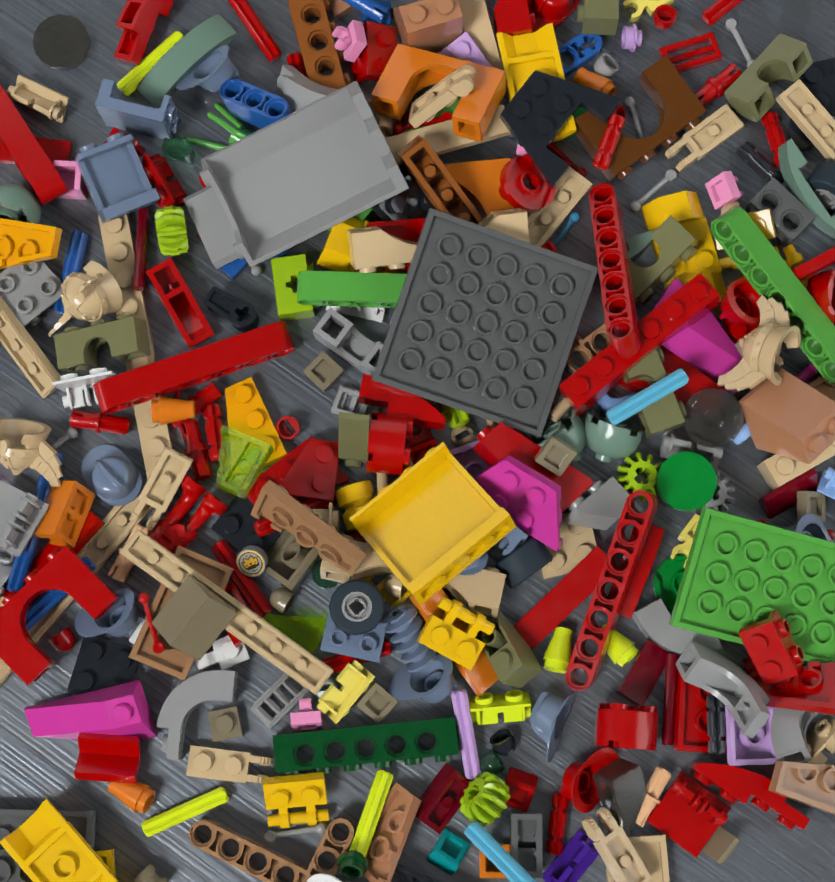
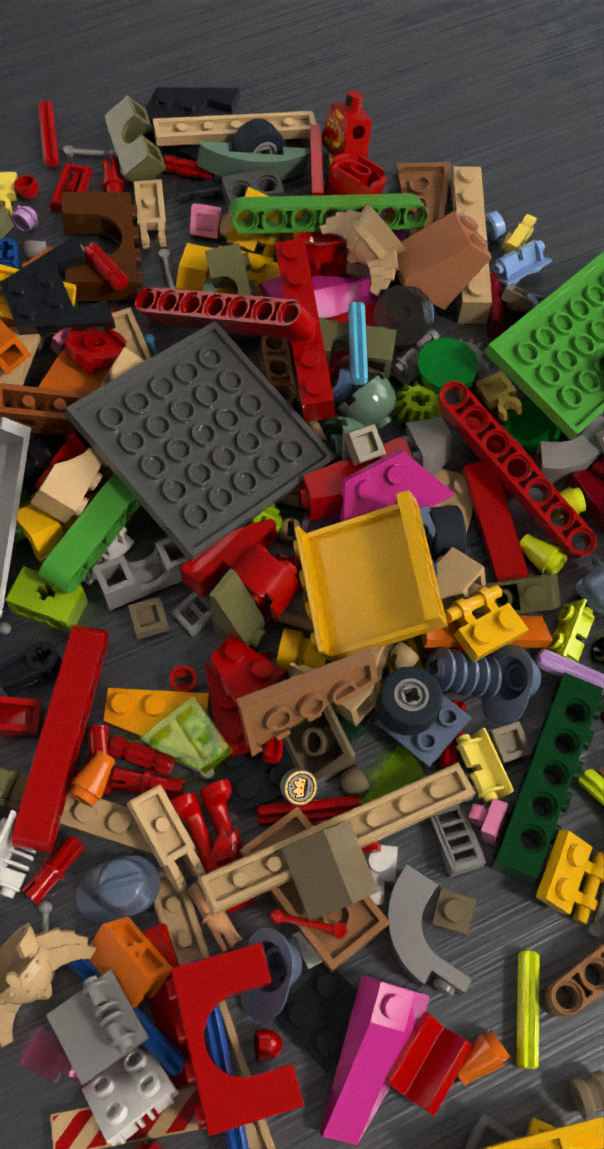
camera: 65 degrees left, 15 degrees down
tan hinge [186,745,274,783] -> none

